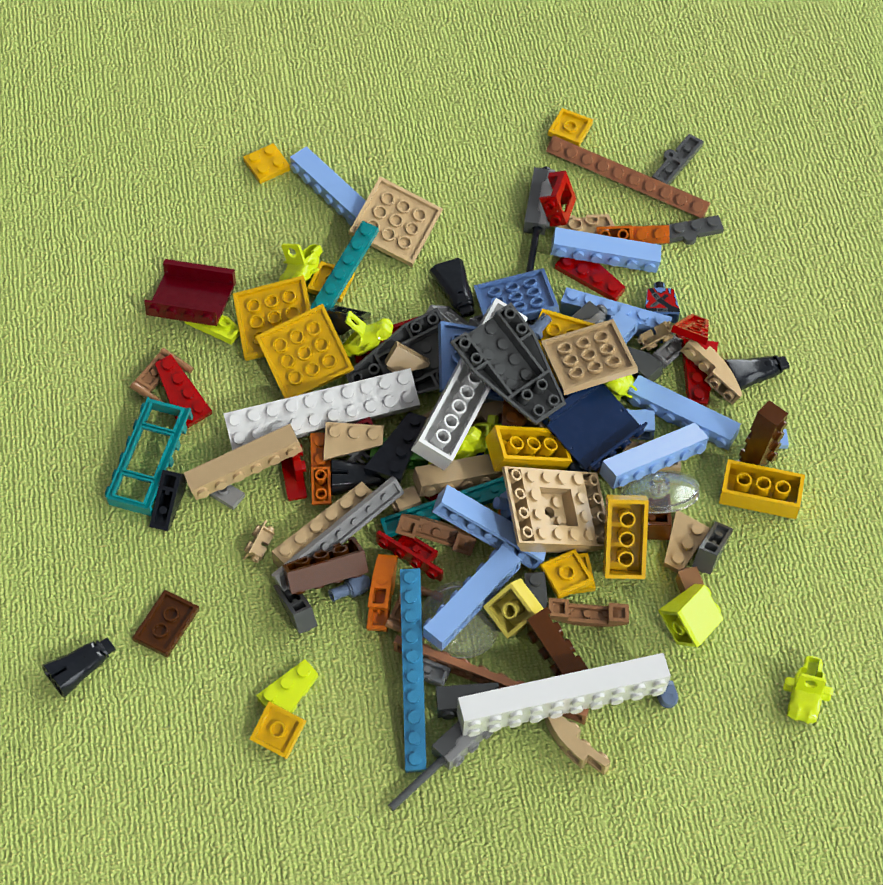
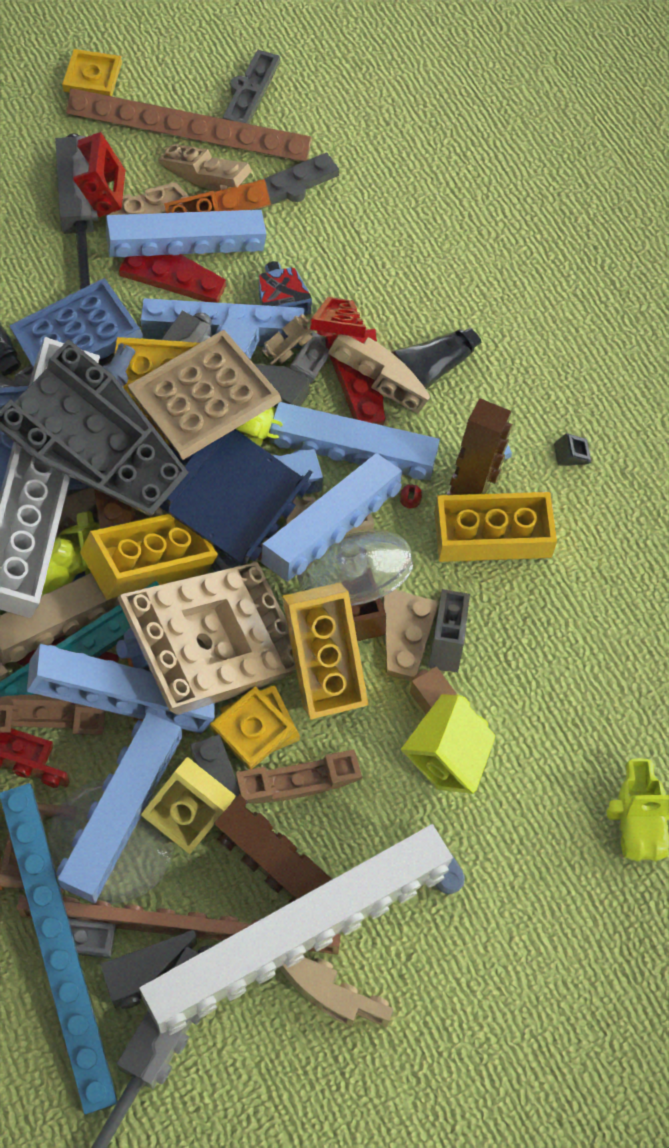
camera: 20 degrees left, 5 degrees up
none -> tan slope [158,144,252,191]
none -> red hinge [399,484,422,509]
none -> black slope [554,433,591,466]

